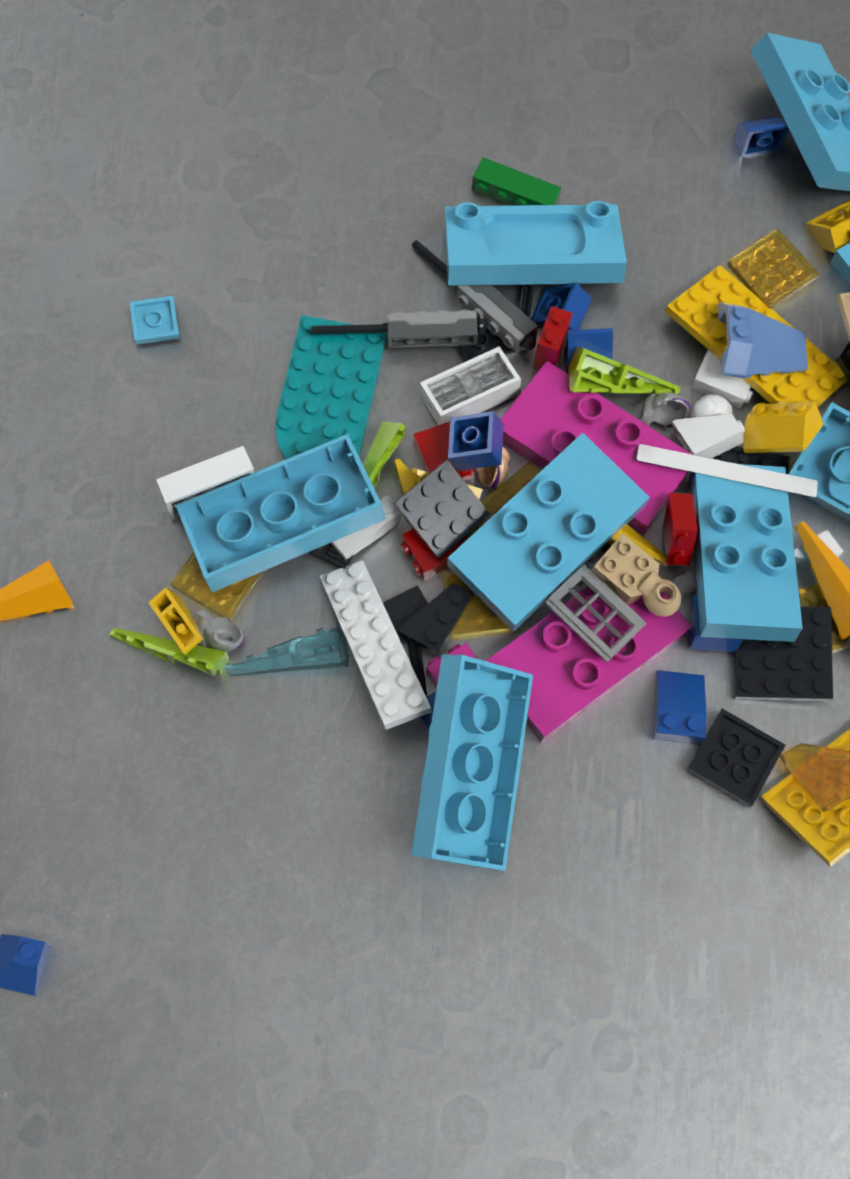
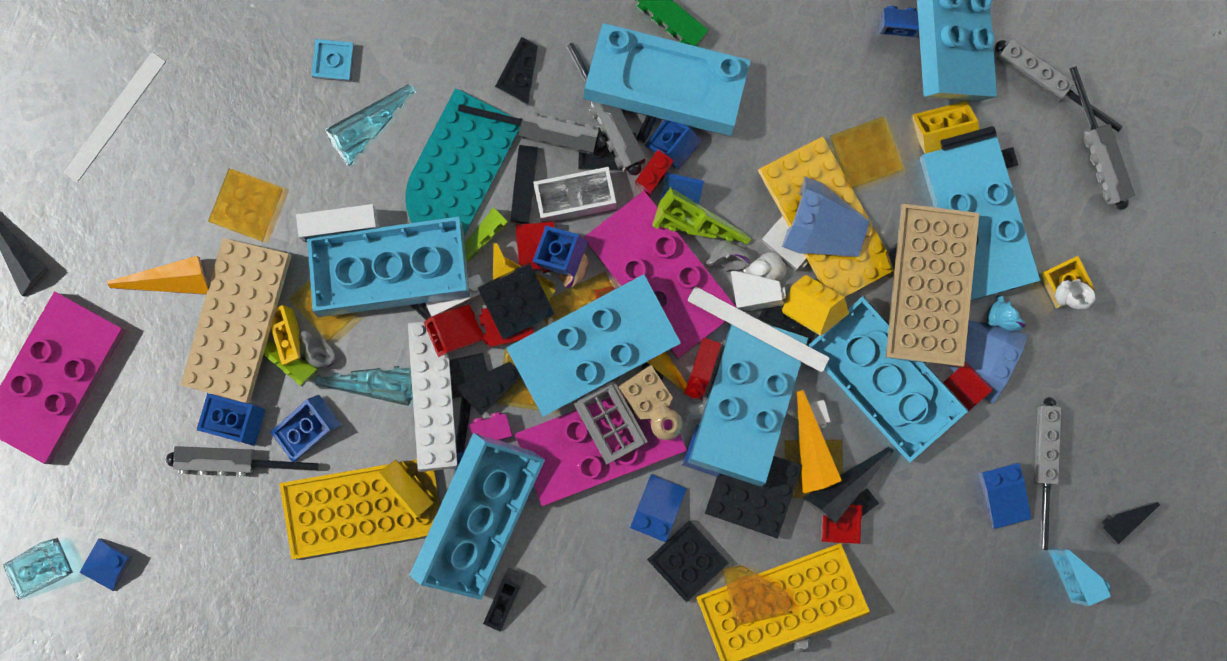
camera: 15 degrees right, 15 degrees up
none -> piece [166,446,319,476]
none -> tan plate [180,238,292,404]
none -> blue slope [197,393,266,446]
none -> clear yellow plate [208,168,283,242]
none -> blue slope [270,395,341,462]
none -> yellow plate [279,459,440,560]
none -> clear light blue wedge [325,84,415,166]
none -> yellow slope [376,459,435,519]
none -> red brick [424,304,484,357]
none -> black slope [483,567,526,632]
none -> black wing [494,37,538,106]
none -> black slope [510,145,538,224]

